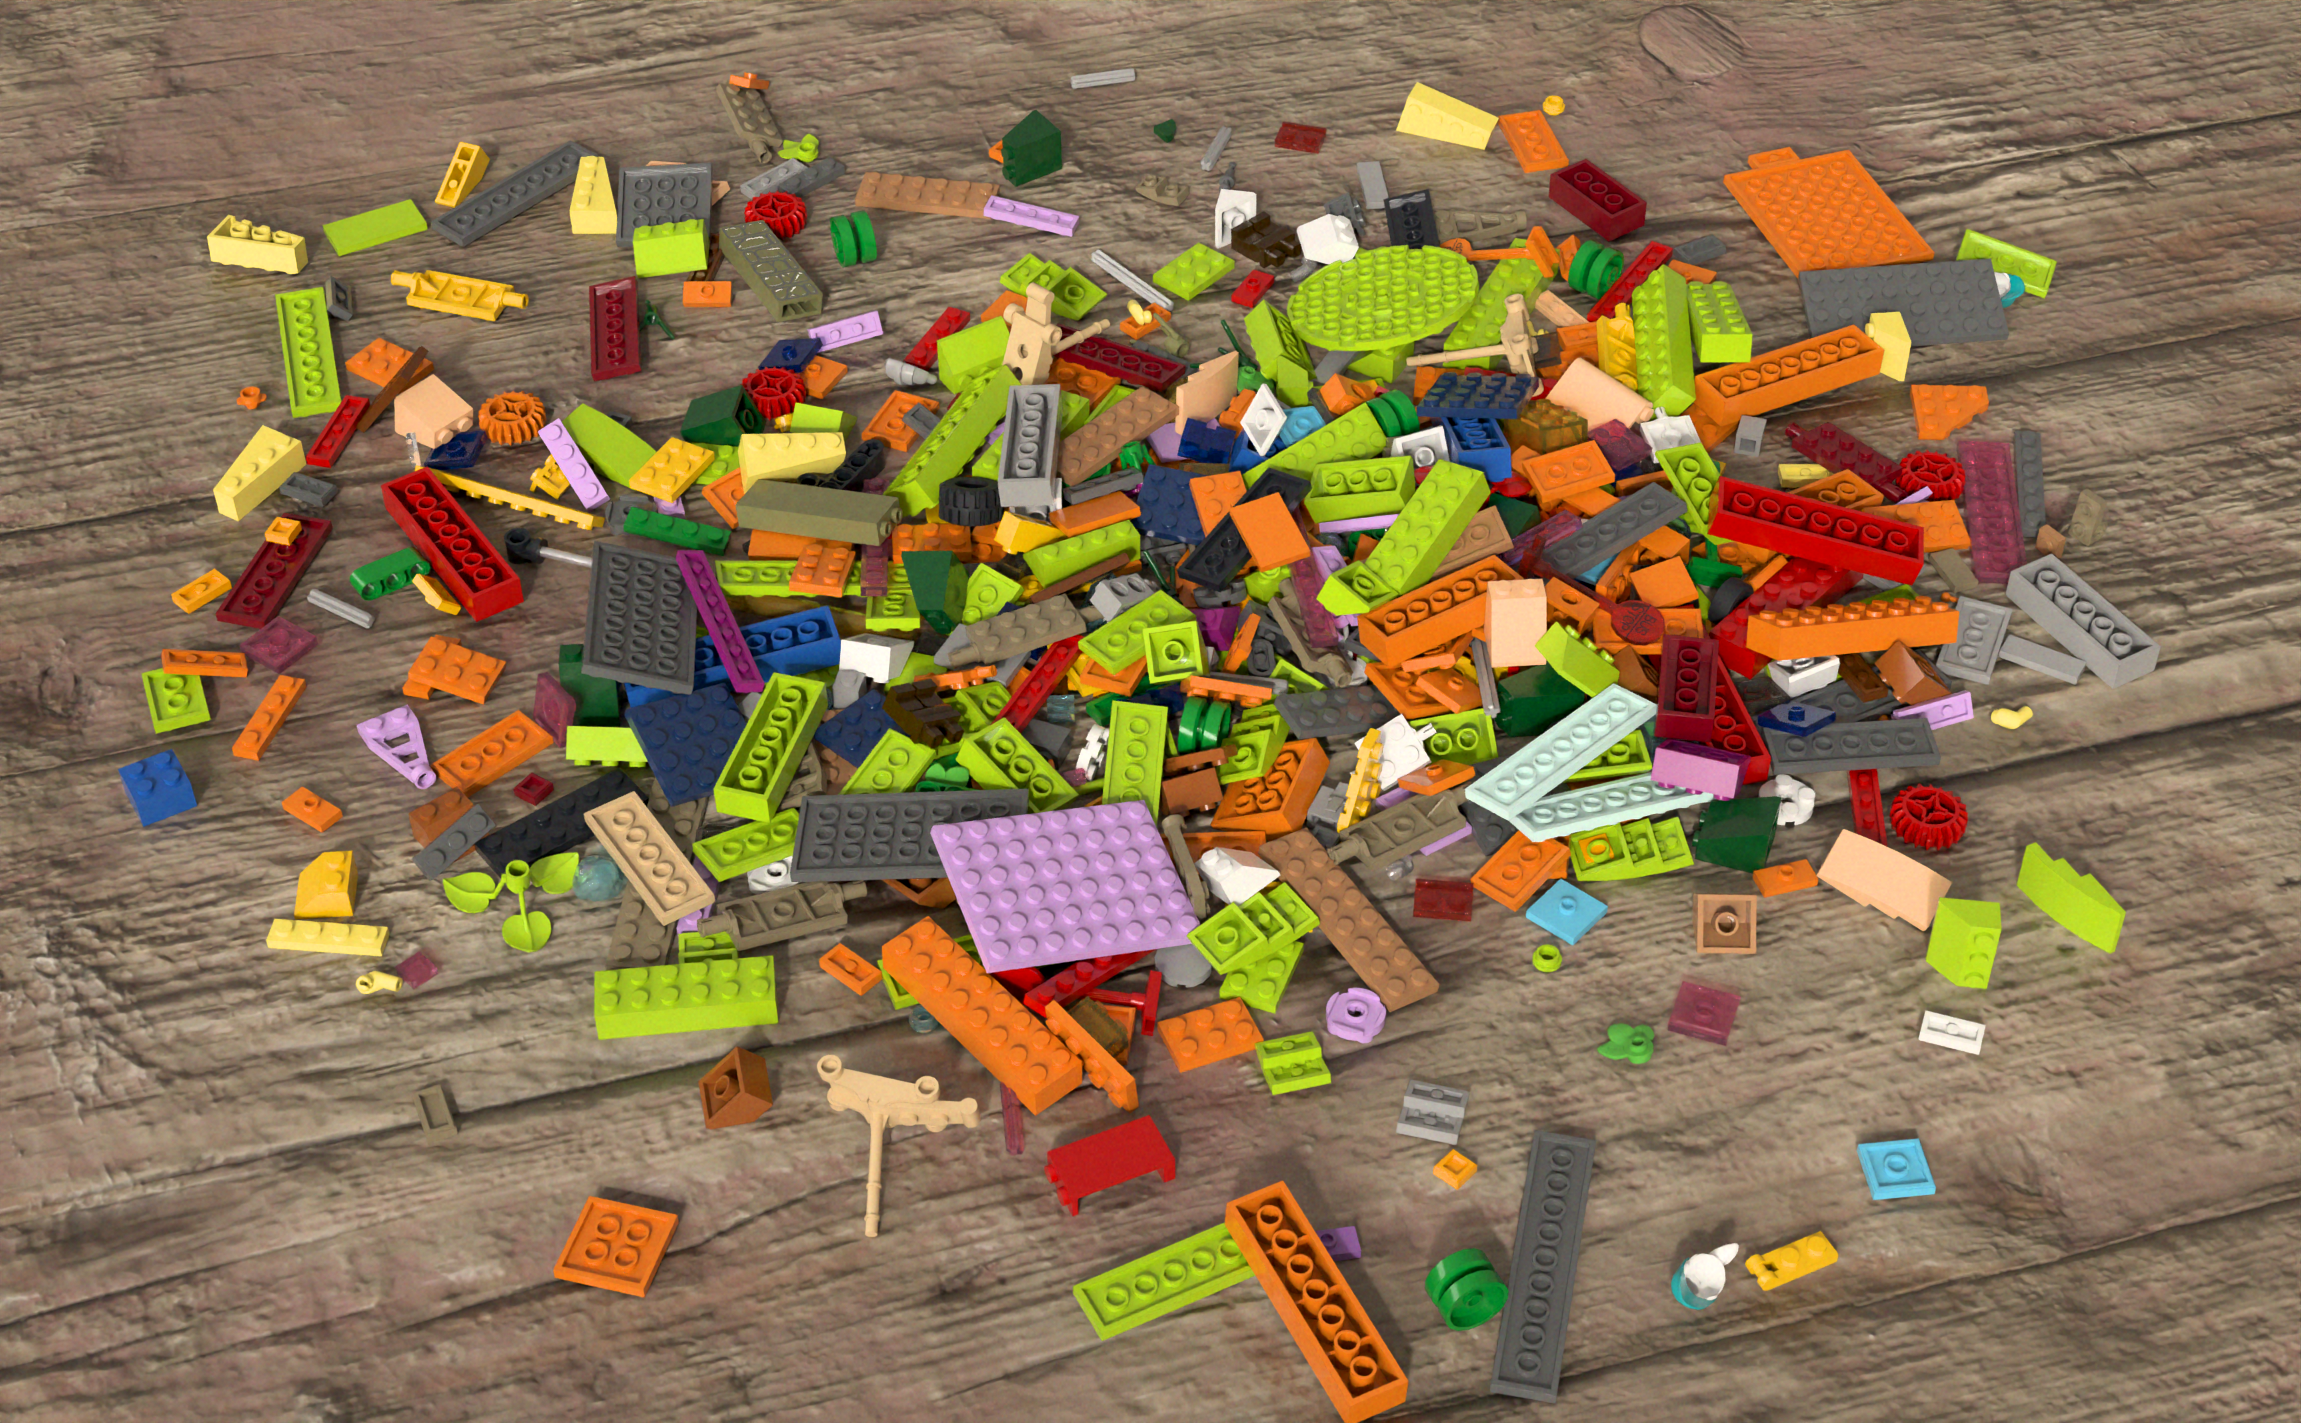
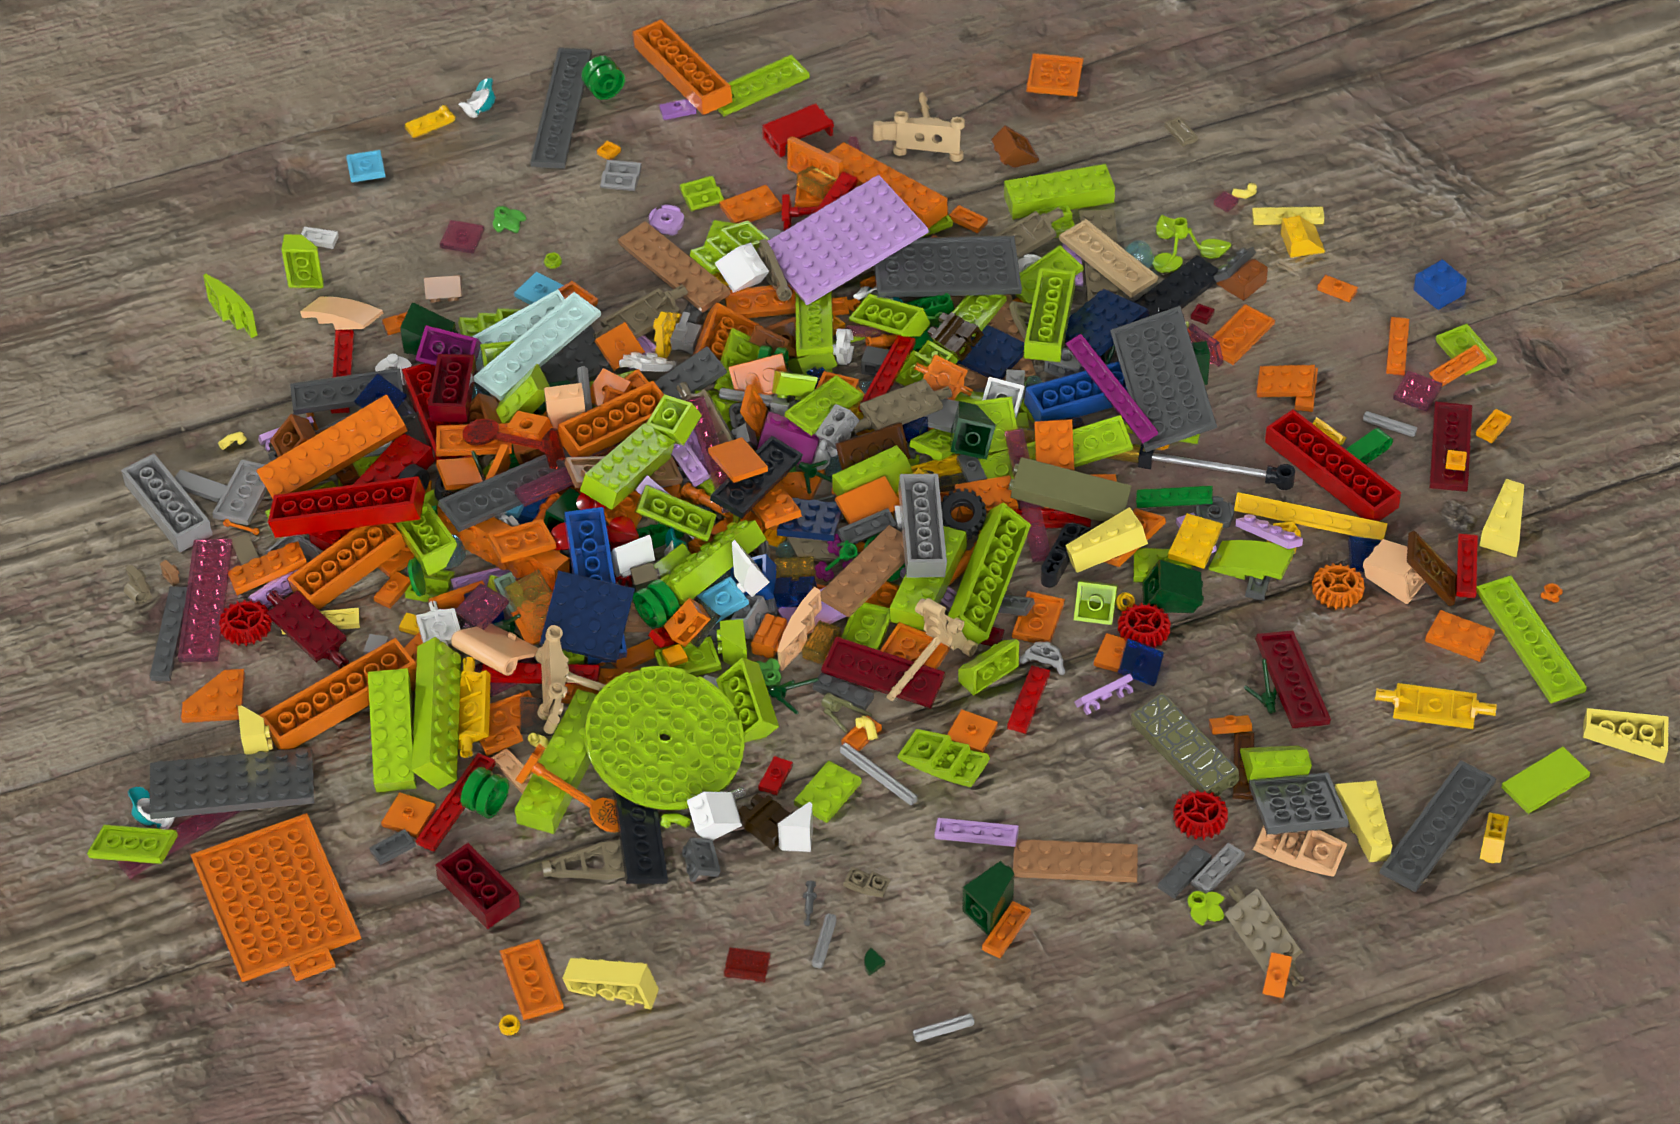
camera: 175 degrees right, 5 degrees up
dark grey plate [279,472,338,507] -> none
dark grey plate [325,276,353,321] -> none
lavender plate [357,704,436,789] -> none
green wheel [830,210,877,268] -> none
light grey tile [1356,161,1389,209] -> none
clear red plate [1413,879,1474,922] -> none
orange plate [1556,234,1581,282] -> none
red gear [1889,783,1968,851] -> none

